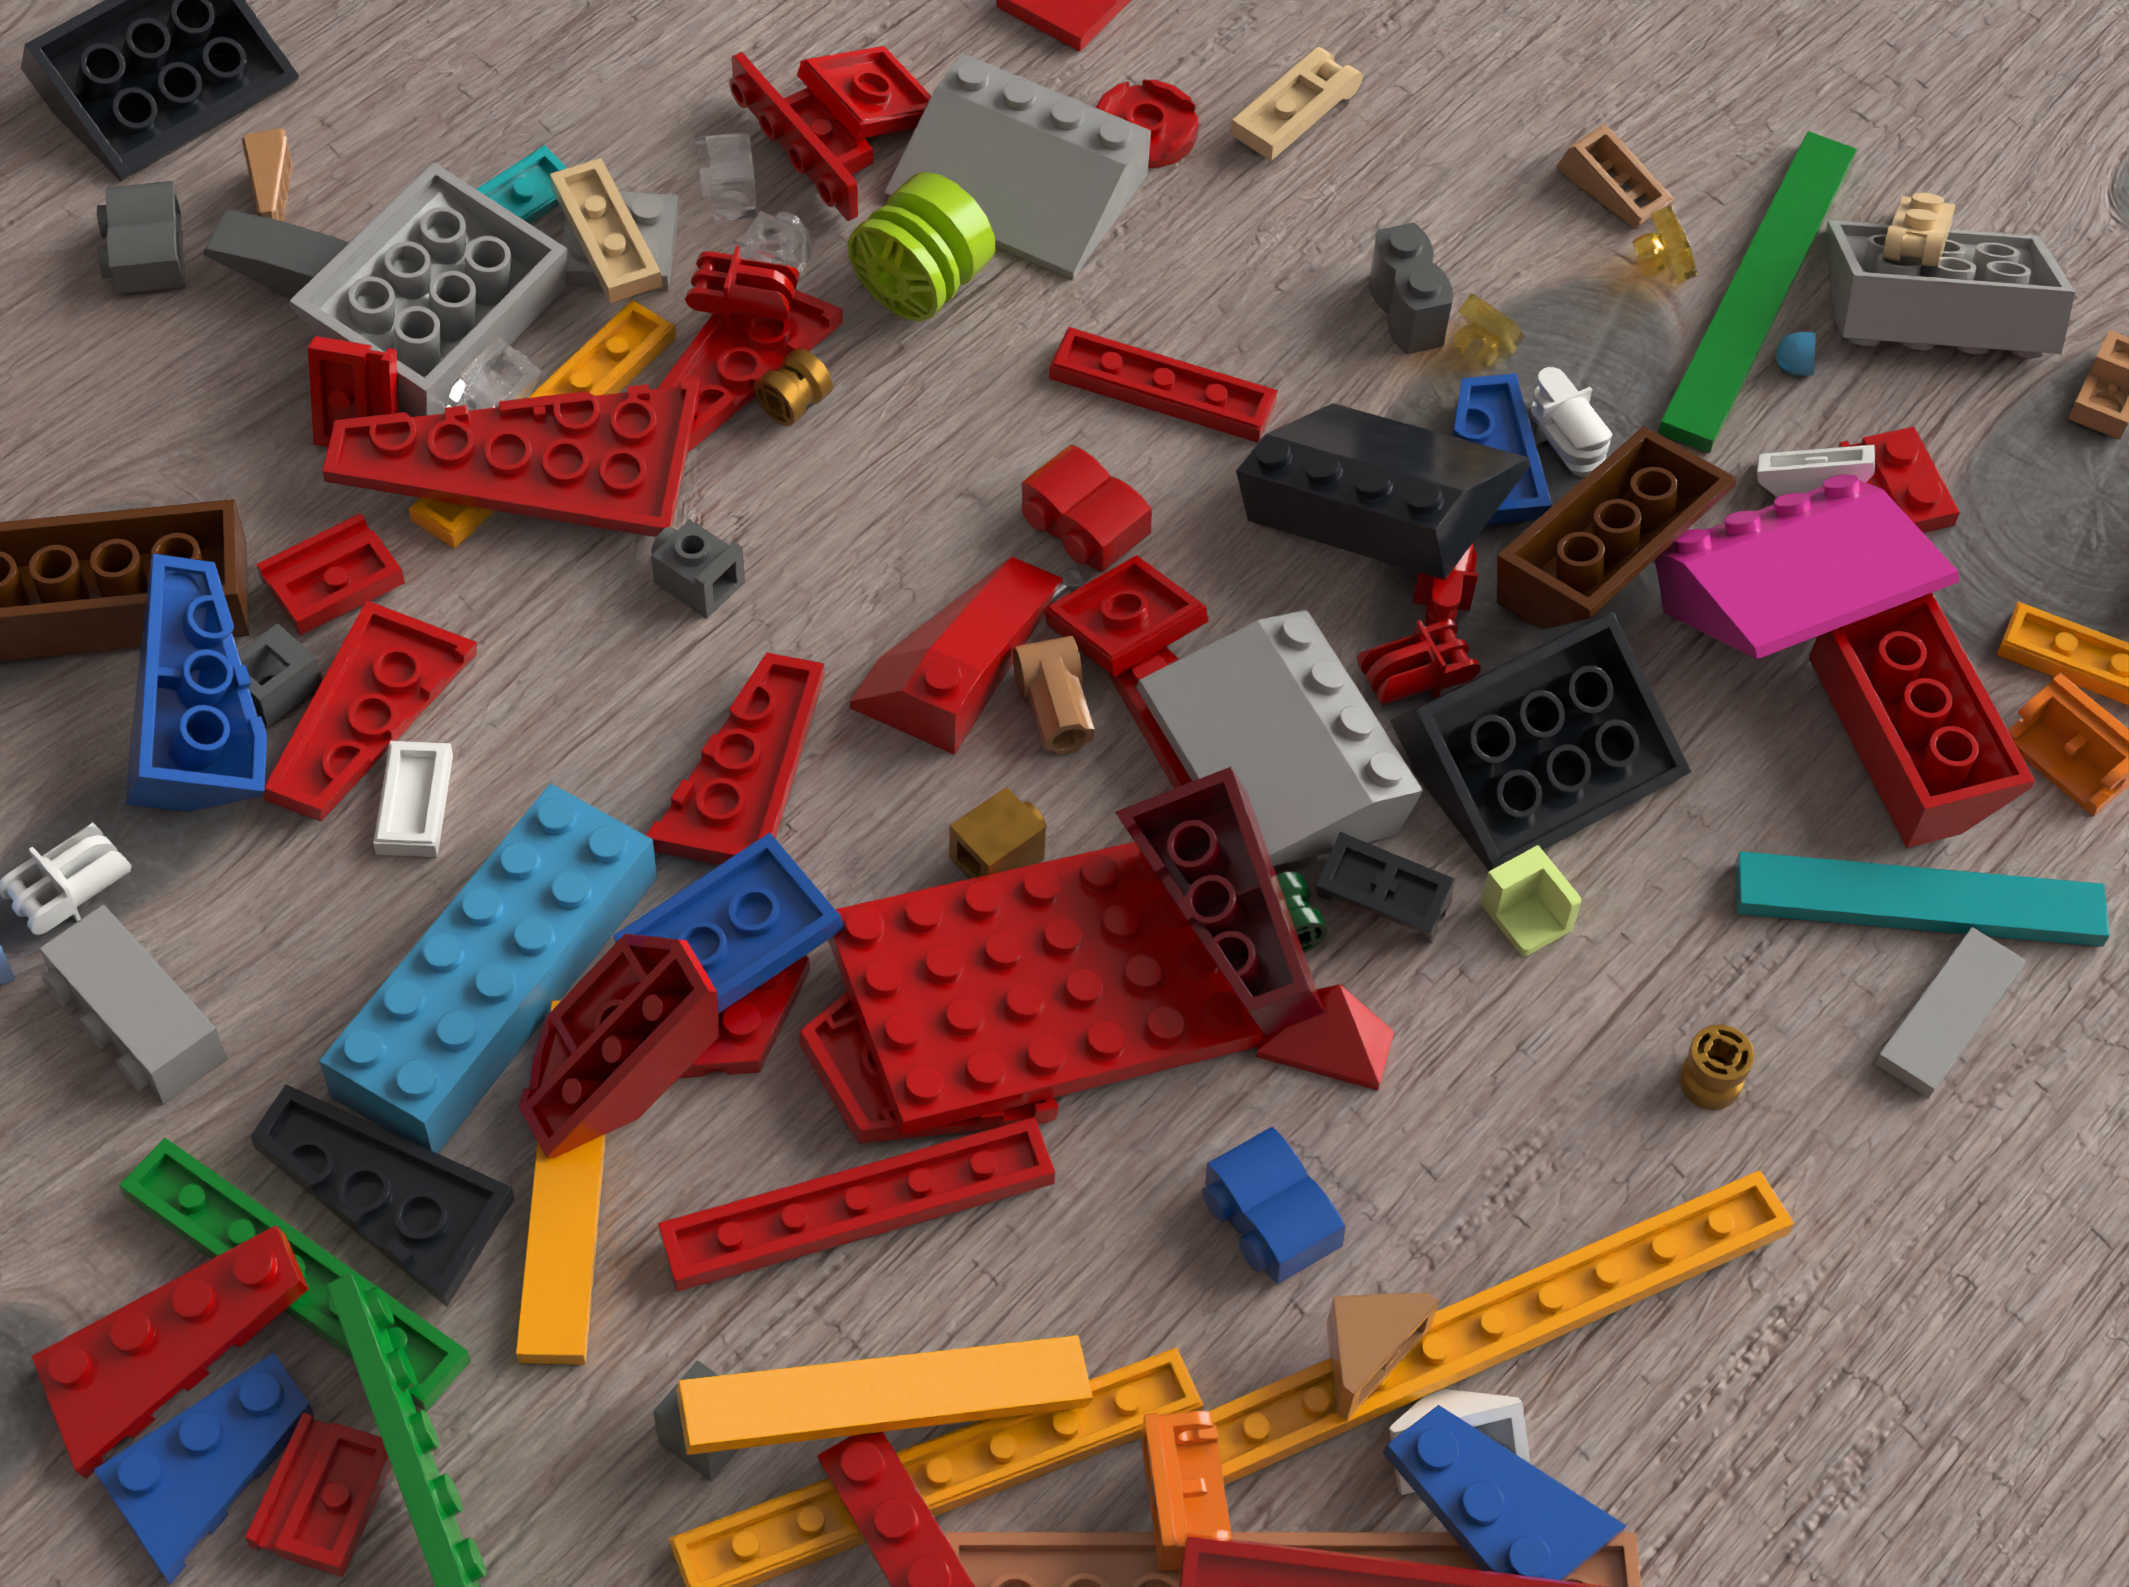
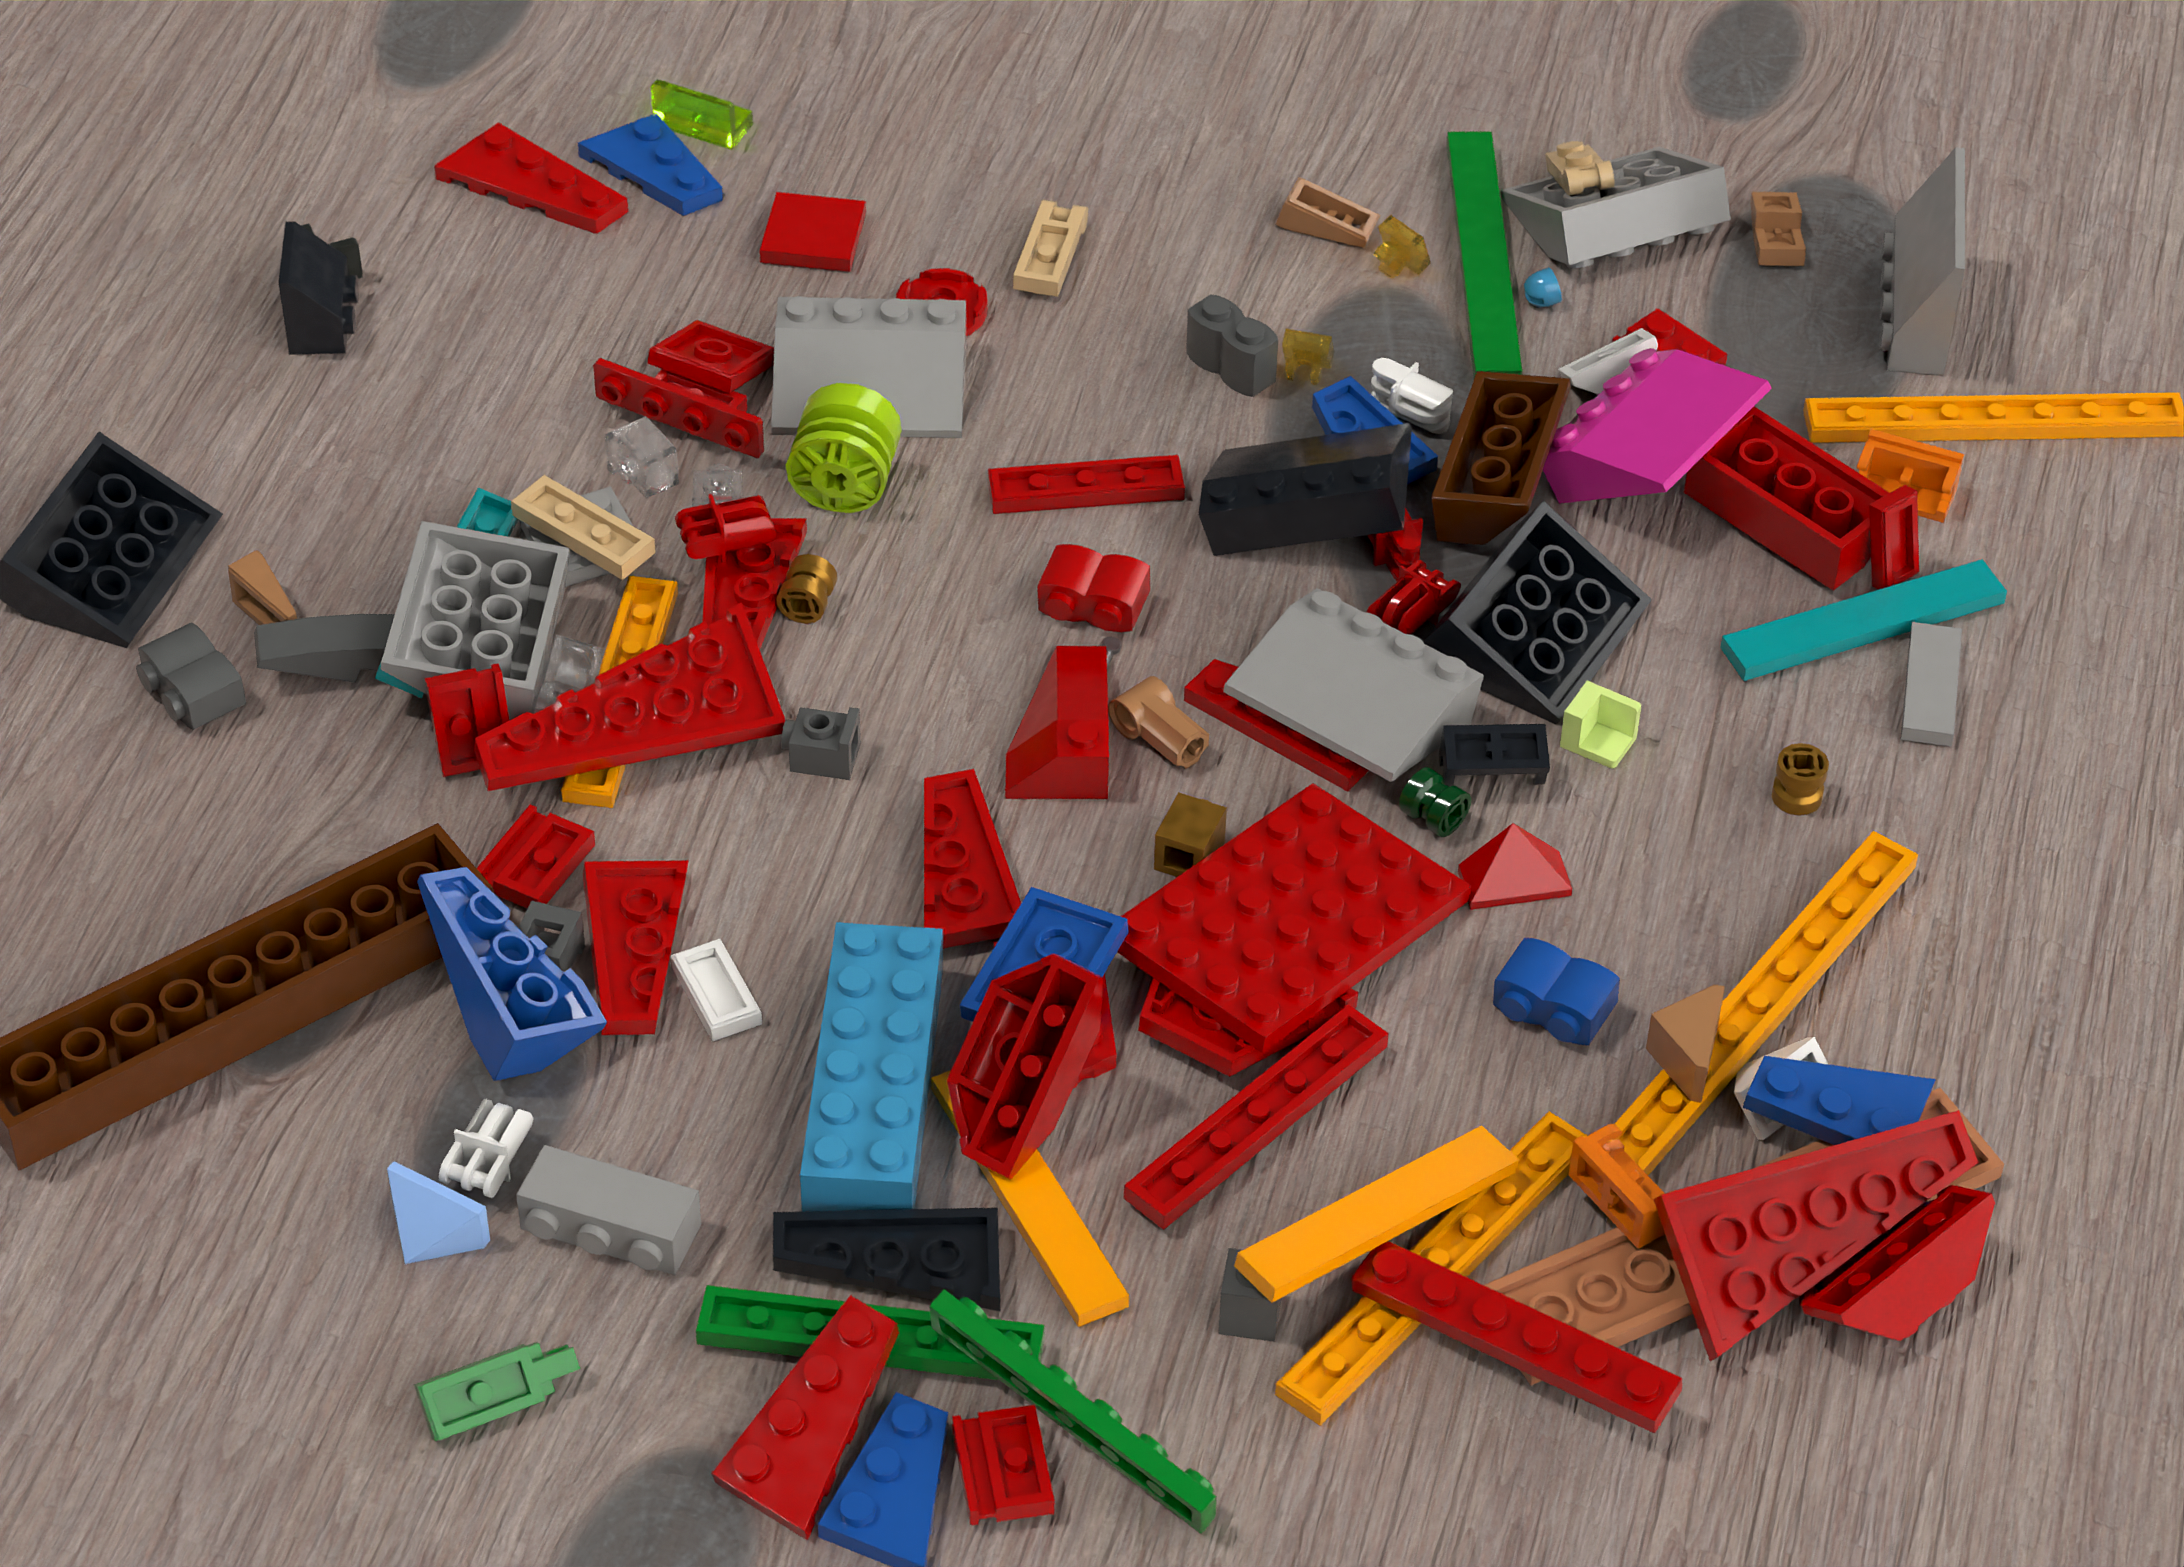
camera: 25 degrees left, 10 degrees down
red tile [1044,555,1209,677] -> none
dark red wedge [1115,766,1325,1036] -> none
none -> red tile [1869,485,1919,590]

